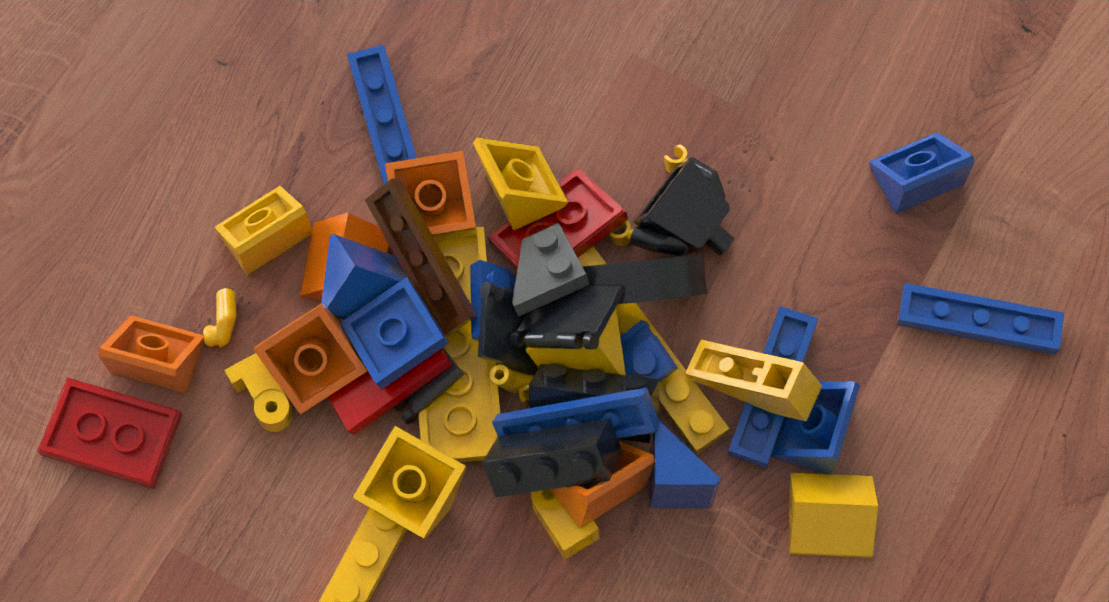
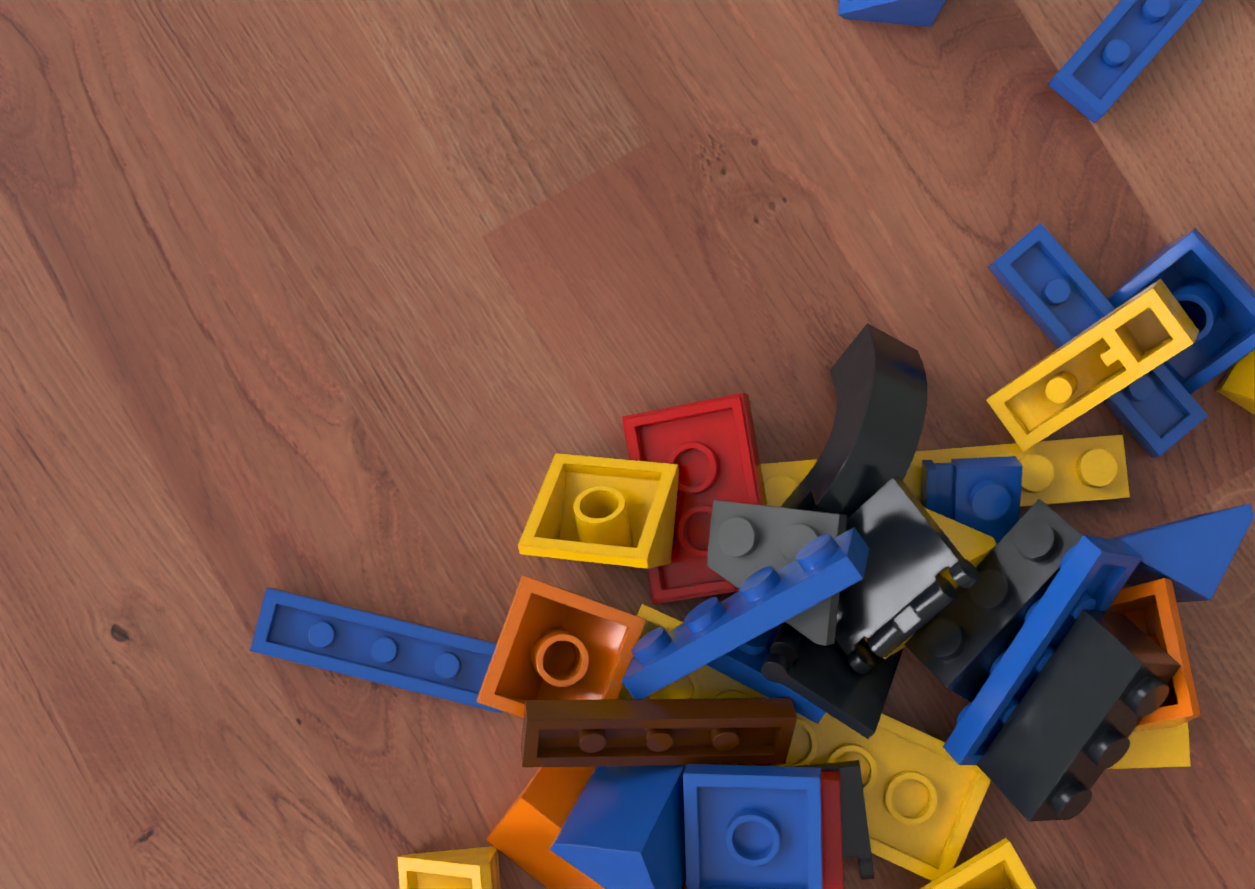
camera: 65 degrees left, 15 degrees up
yellow arm [490,364,534,404] -> none
black torso [609,145,734,256] -> none
none -> blue plate [622,527,870,699]

